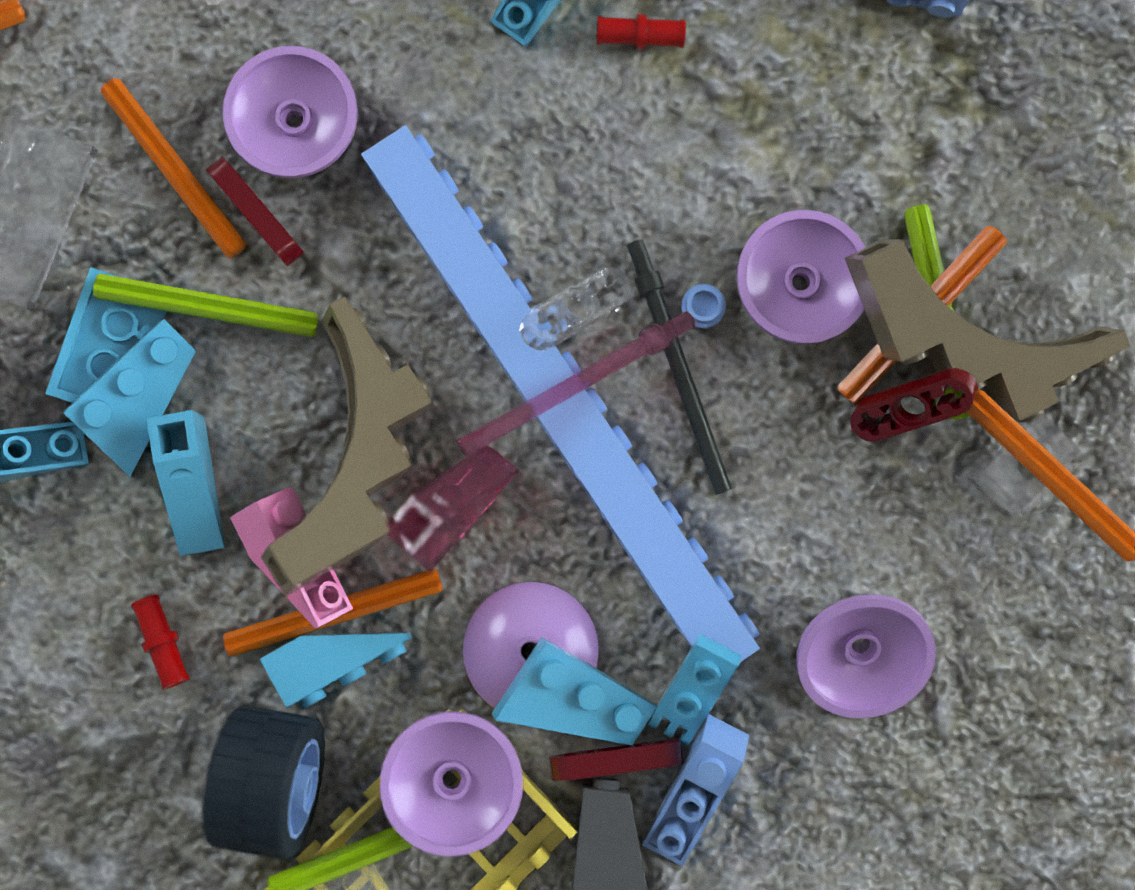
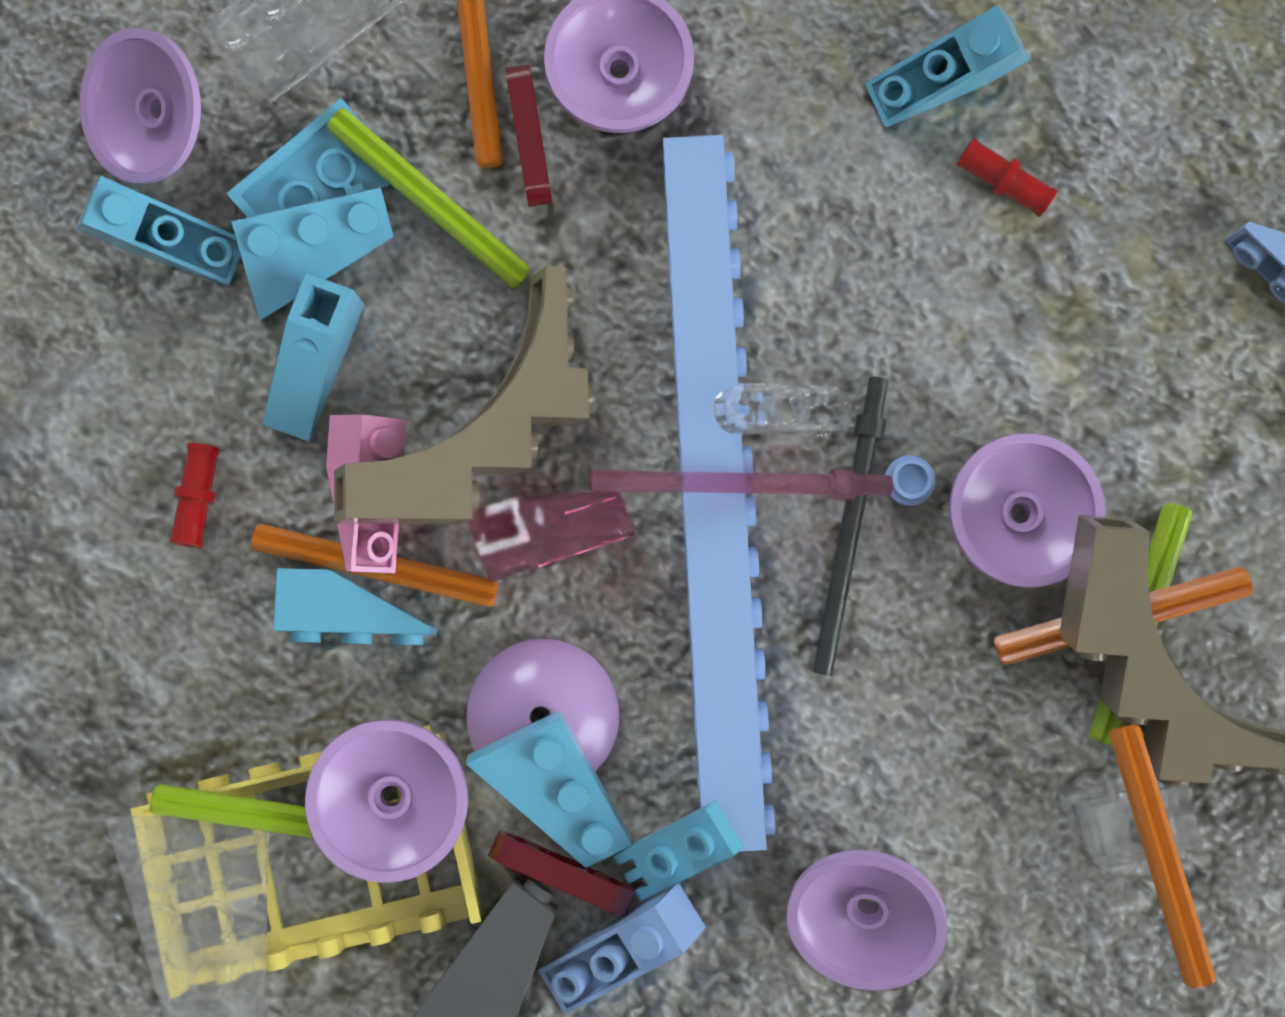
camera: 30 degrees right, 0 degrees up
black wheel [202,705,325,861] -> none
dark red beam [850,368,978,442] -> none

